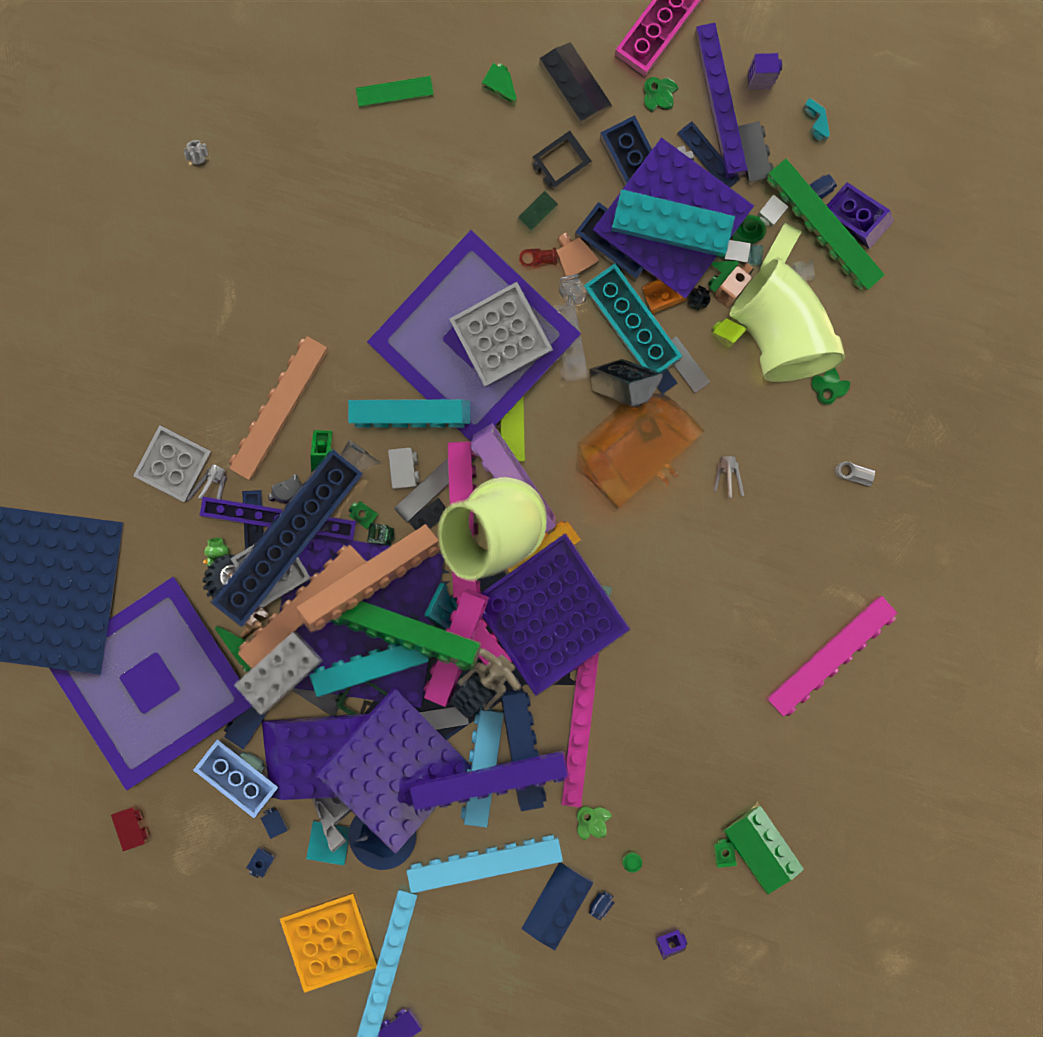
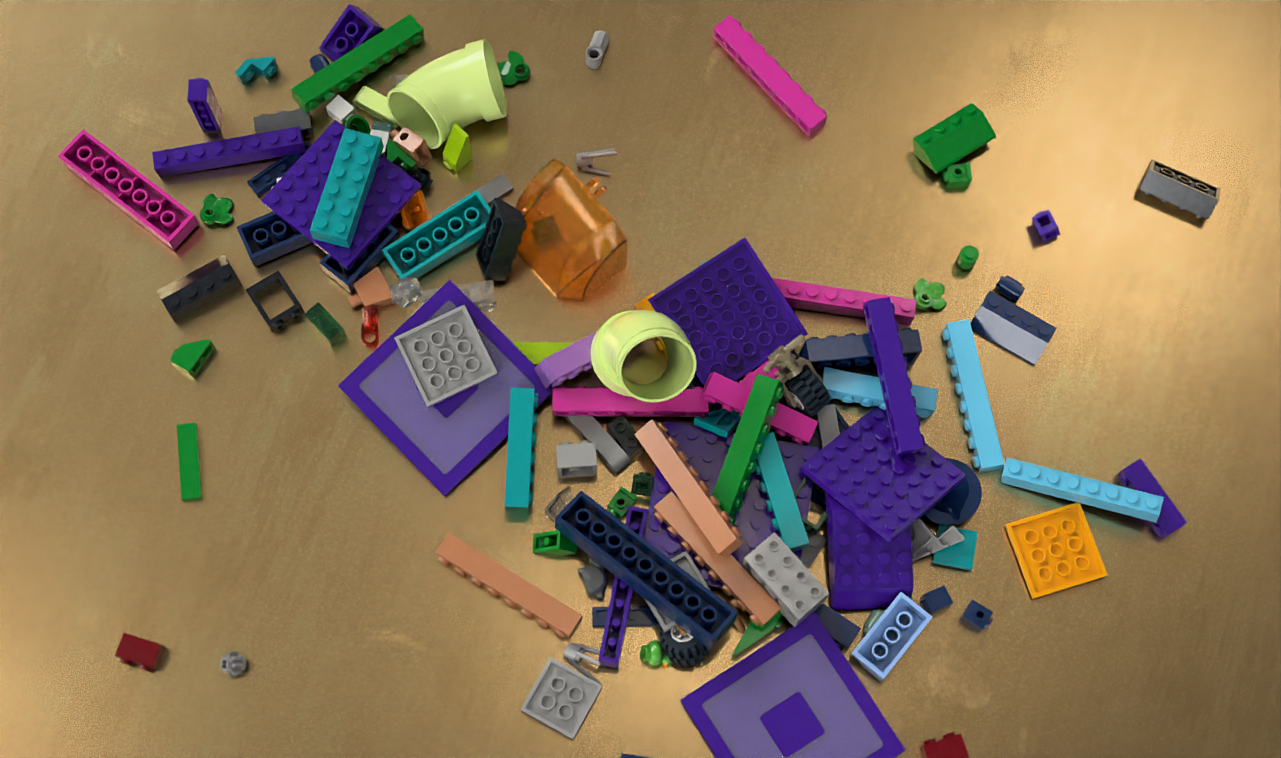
camera: 85 degrees left, 15 degrees down
none -> dark red brick [115,633,166,672]

